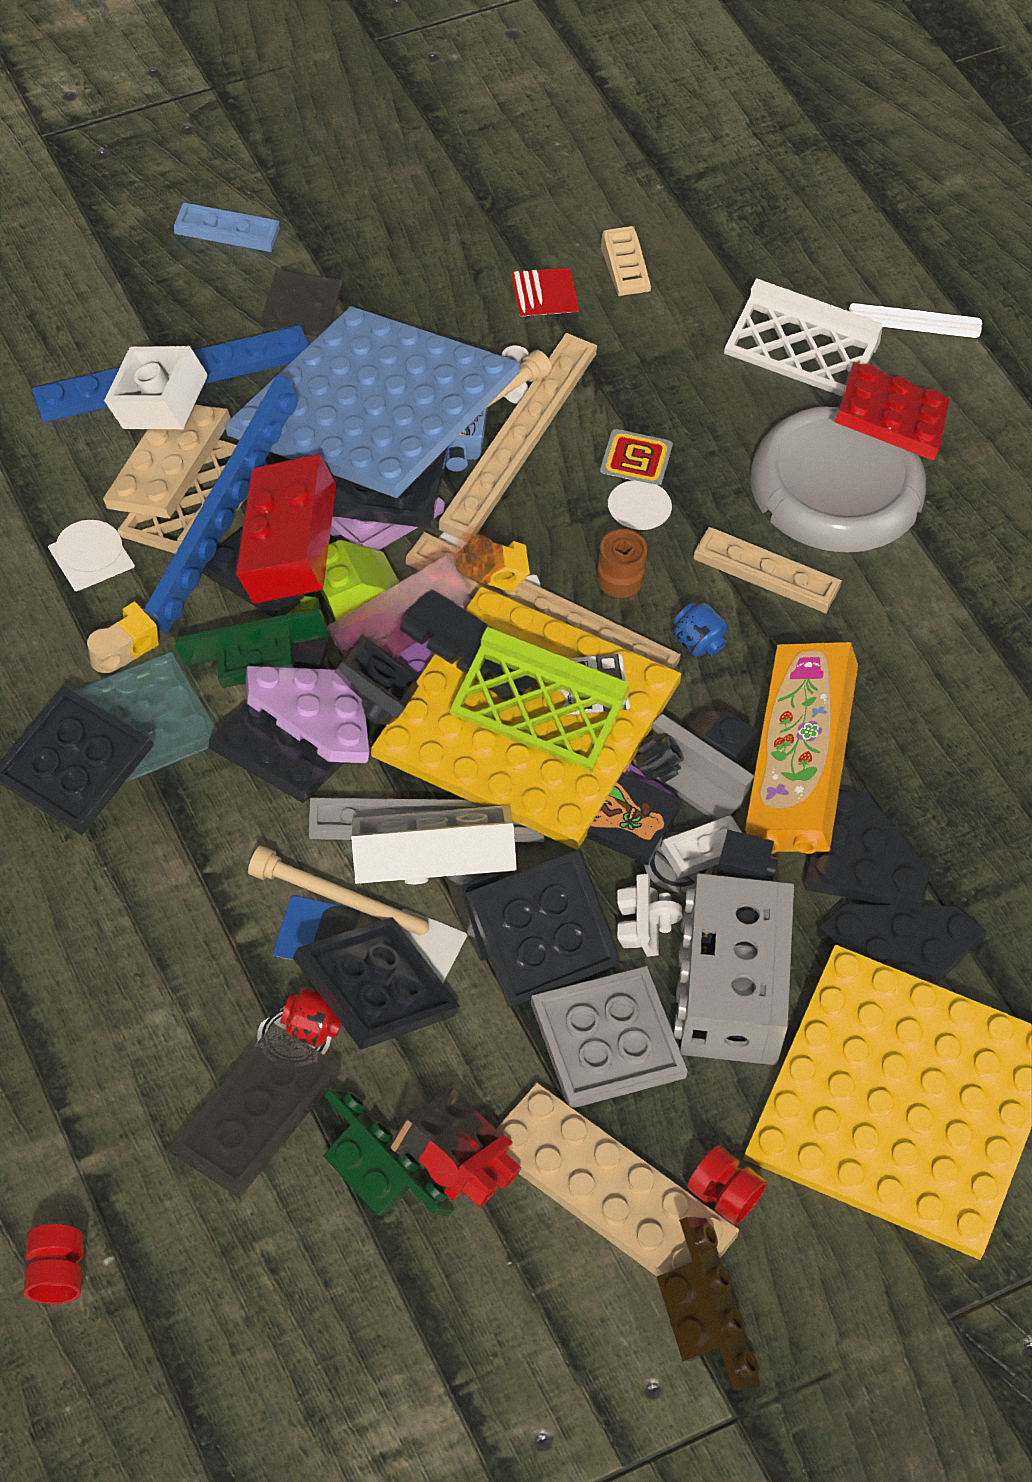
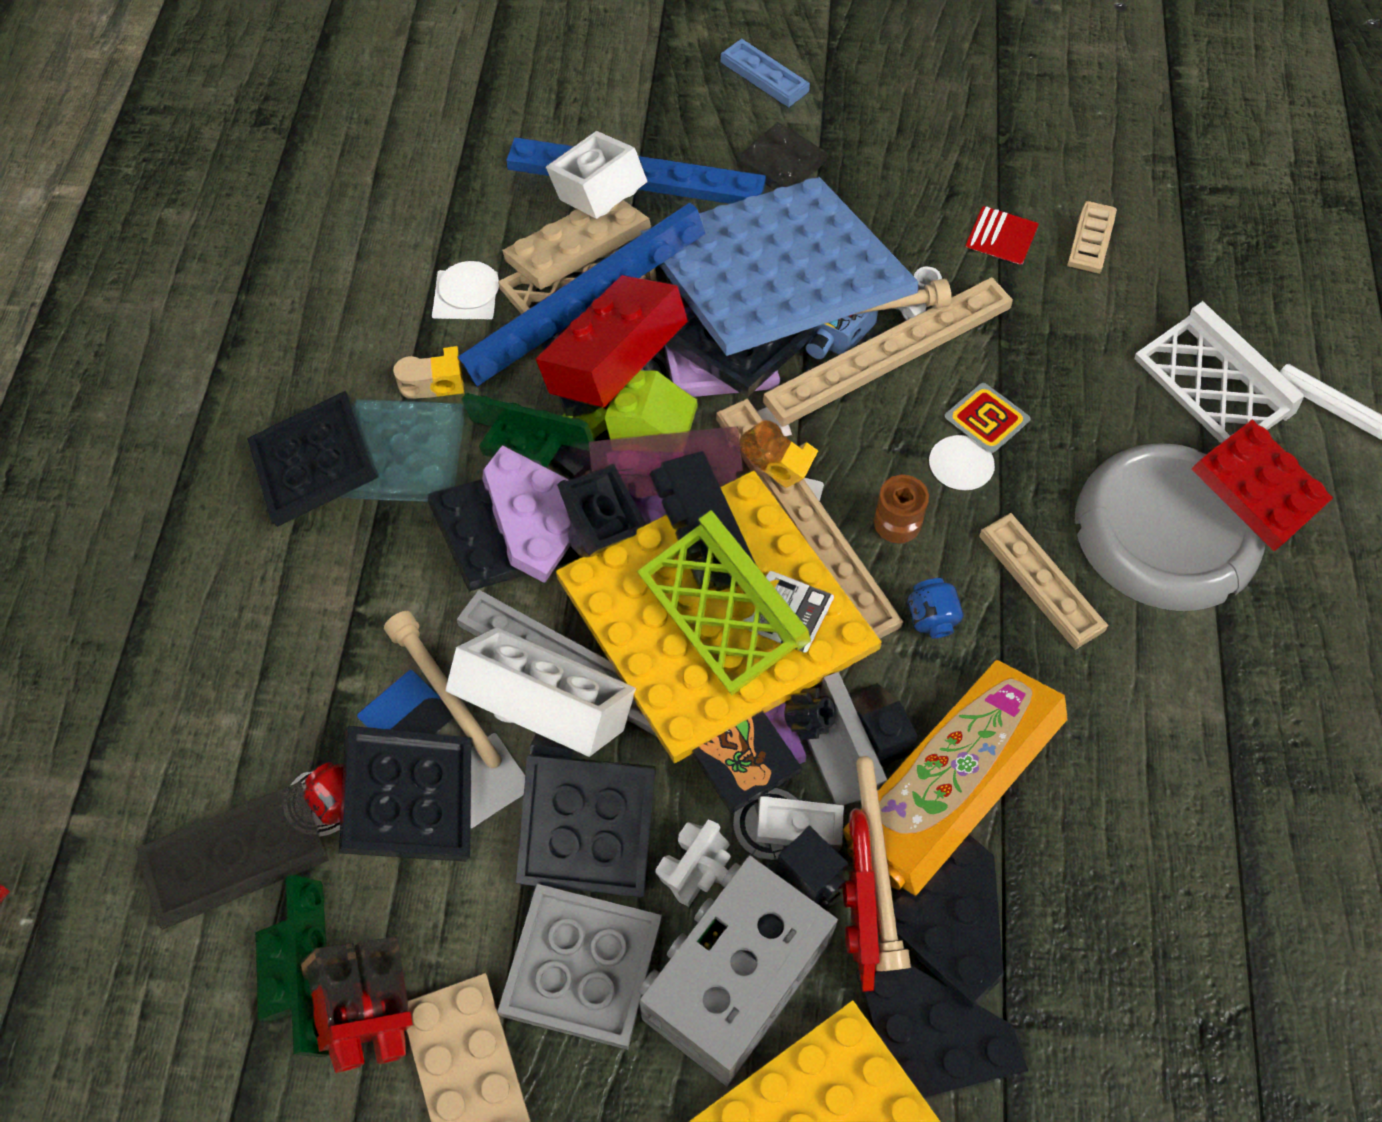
camera: 35 degrees right, 5 degrees up
none -> red plate [843,808,879,992]
none -> tan piece [856,756,911,971]

